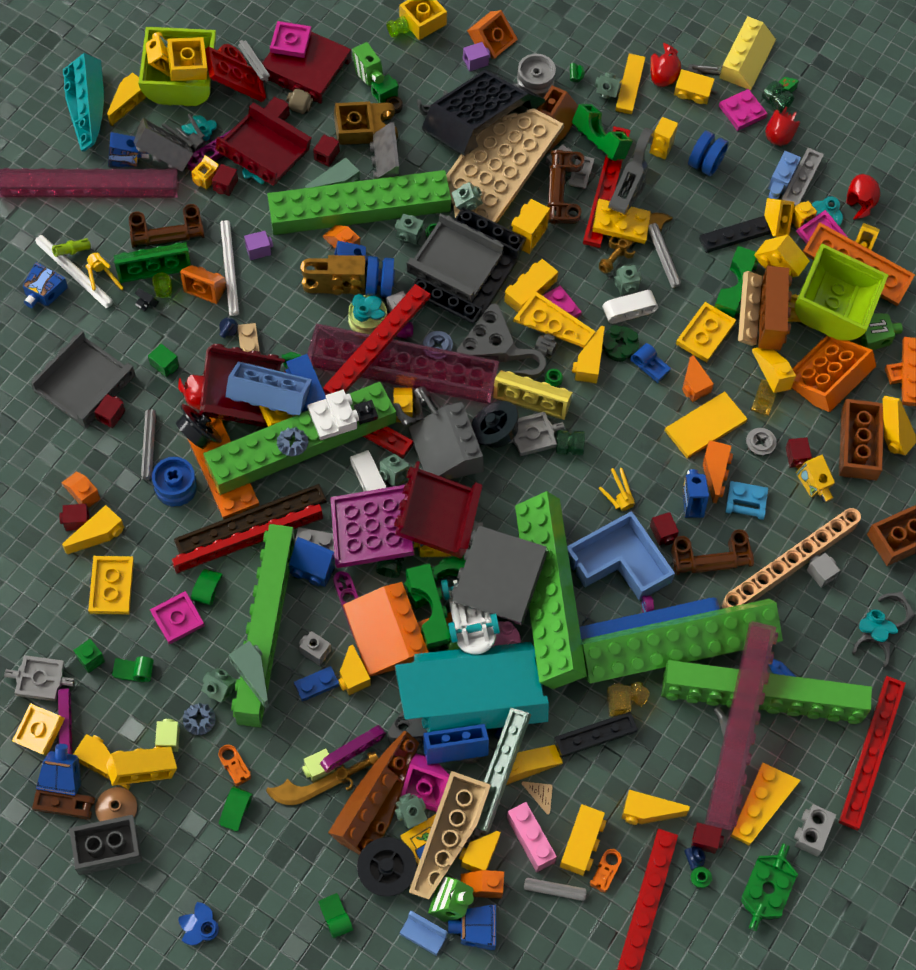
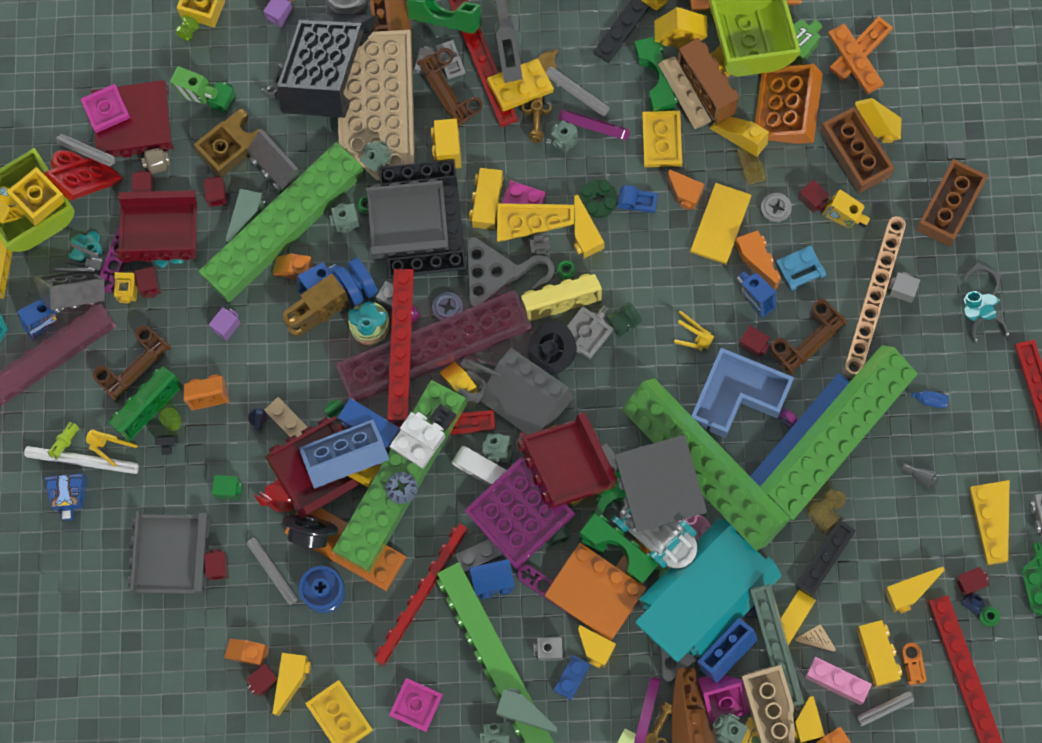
camera: 25 degrees left, 10 degrees up
dark brown tile [174,484,327,554] -> none
green panel [191,569,223,605] -> none
white axle [220,220,239,316] -> none
dark brown tile [385,96,403,114] -> none
white beam [602,290,658,324] -> none
bright green brick [661,660,872,724] -> none
clear pink brick [705,621,778,831] -> none
none -> magenta beam [558,109,631,140]

